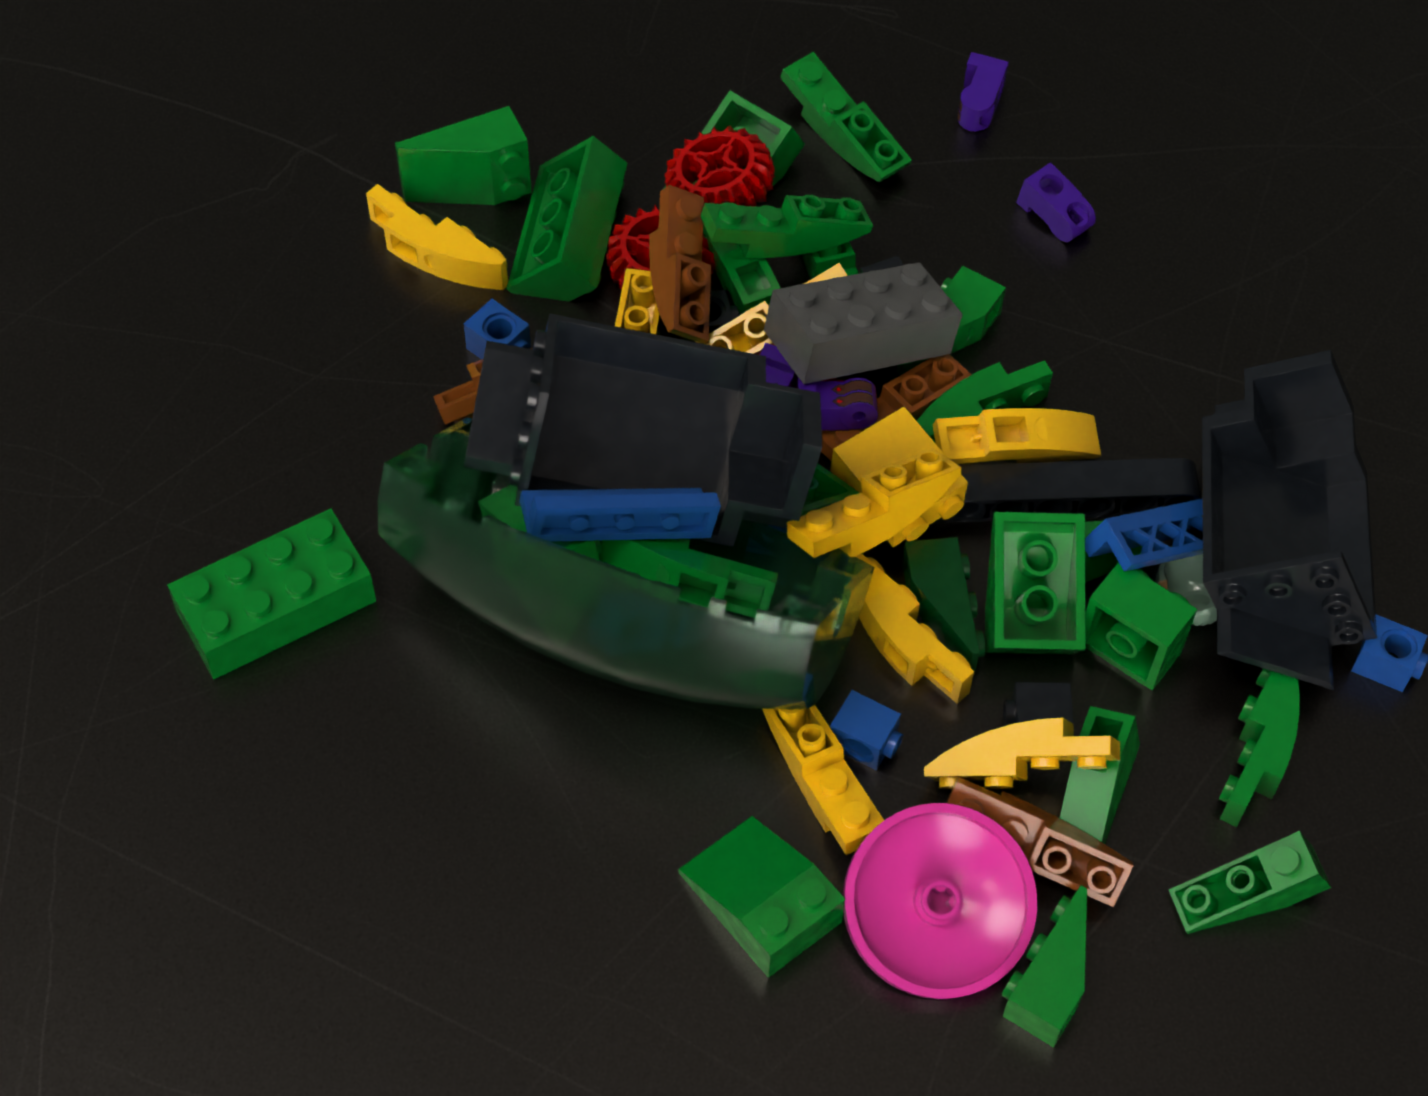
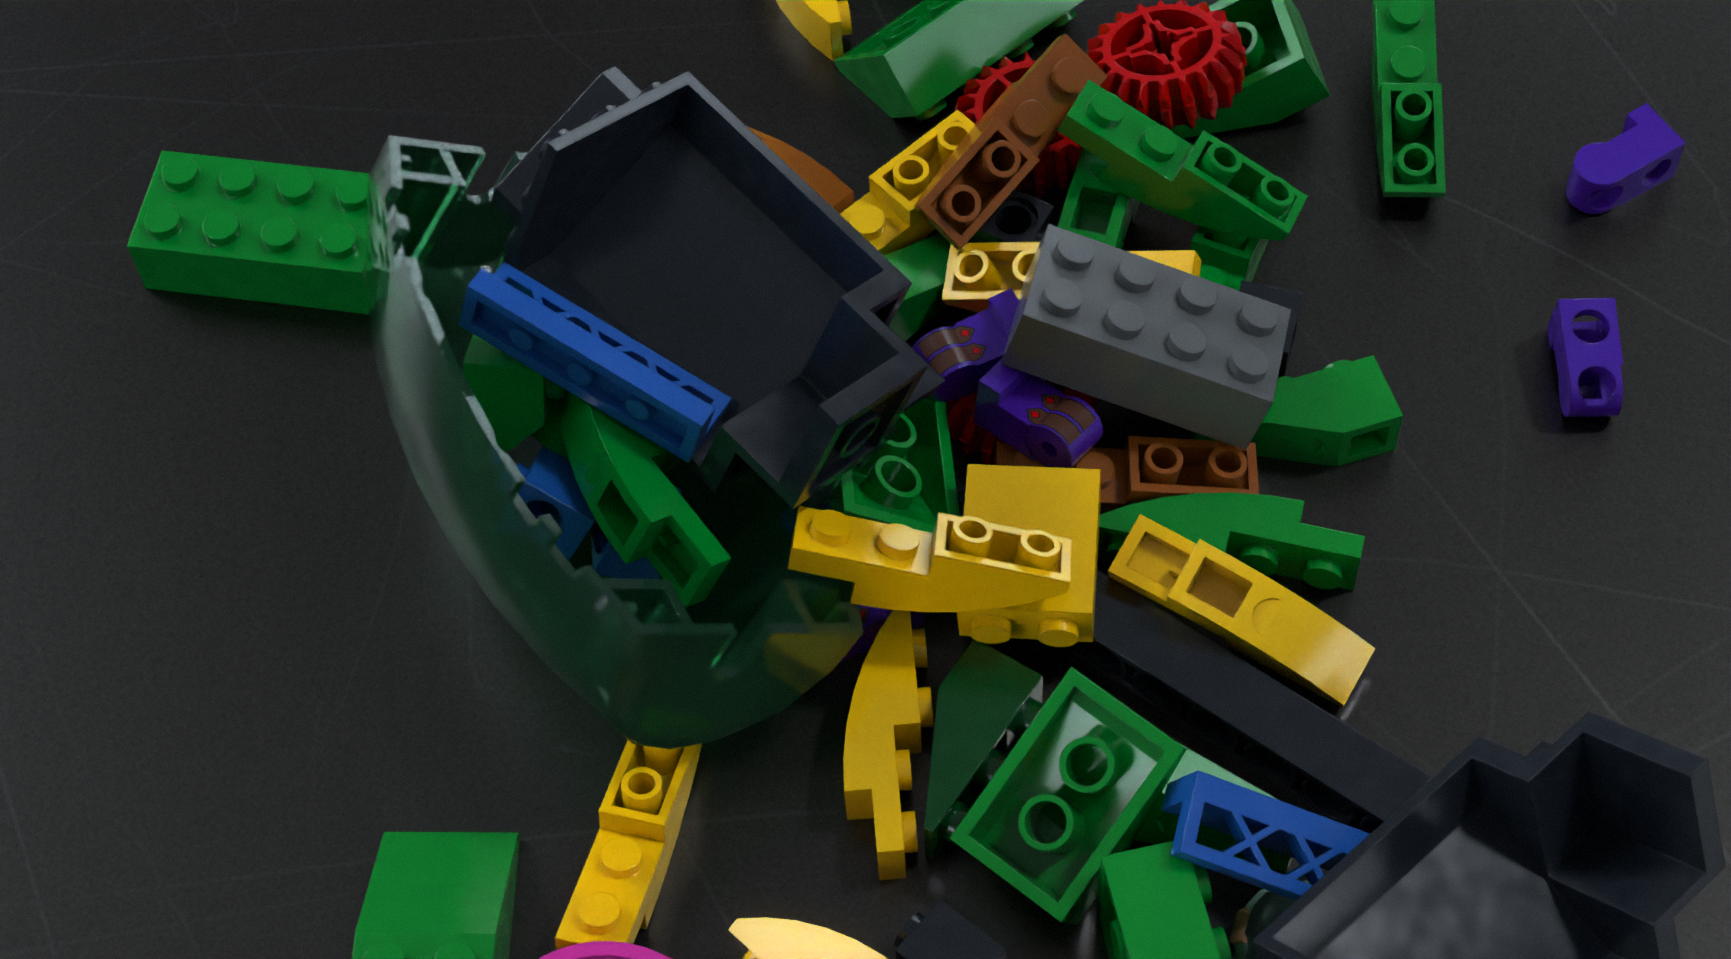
camera: 45 degrees right, 0 degrees up
blue brick [463,299,531,359] -> none
blue brick [830,690,903,771] -> none

